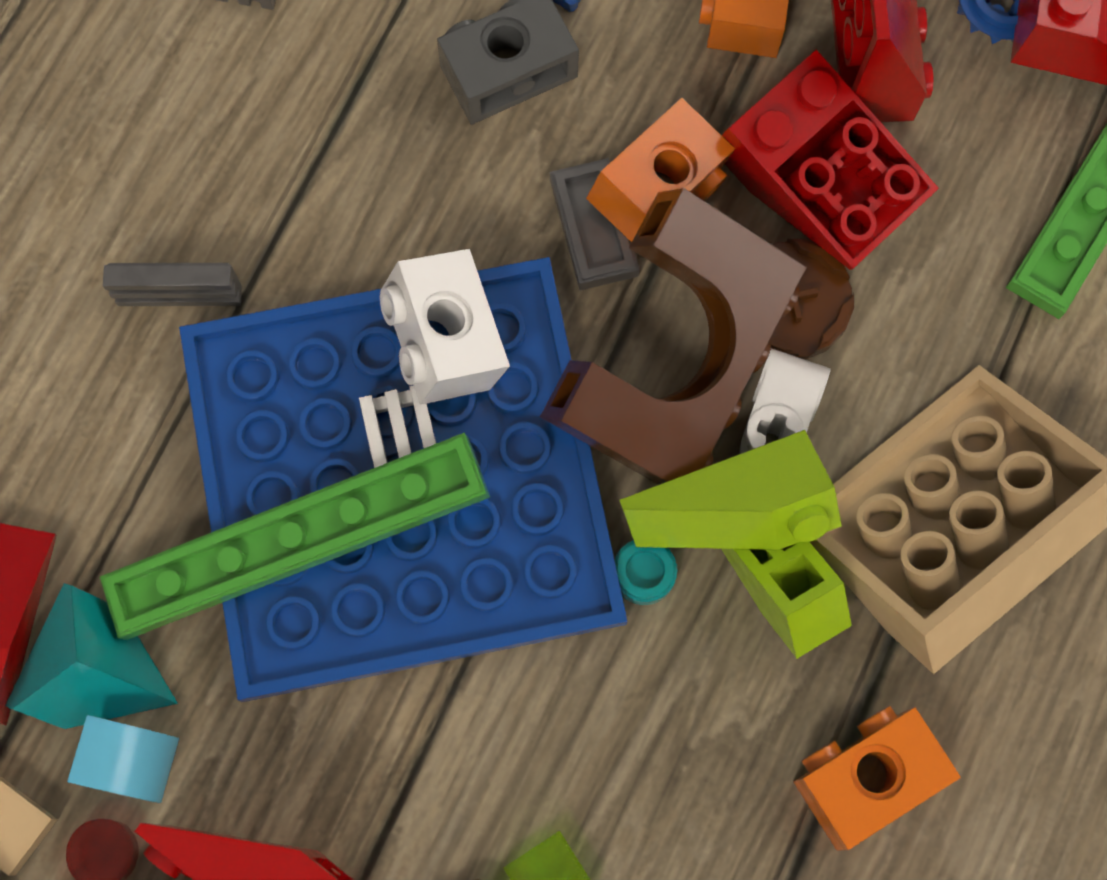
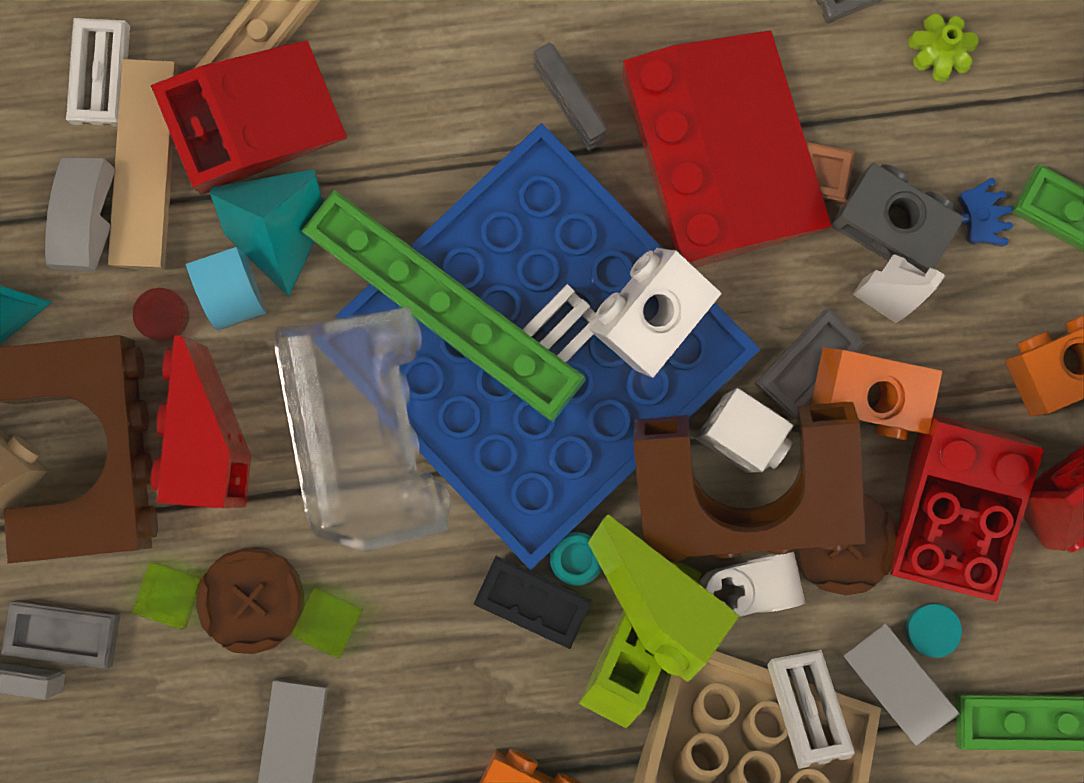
camera: 55 degrees right, 10 degrees up
none -> clear windscreen [275,307,451,552]
none -> black plate [473,555,593,649]
none -> red slope [622,30,832,268]
none -> white brick [695,388,793,473]
none -> white tile [767,650,855,769]
none -> nougat tile [806,142,855,204]
none -> light grey slope [844,623,960,746]
none -> white slope [853,254,945,323]
none -> teal tile [904,603,962,658]

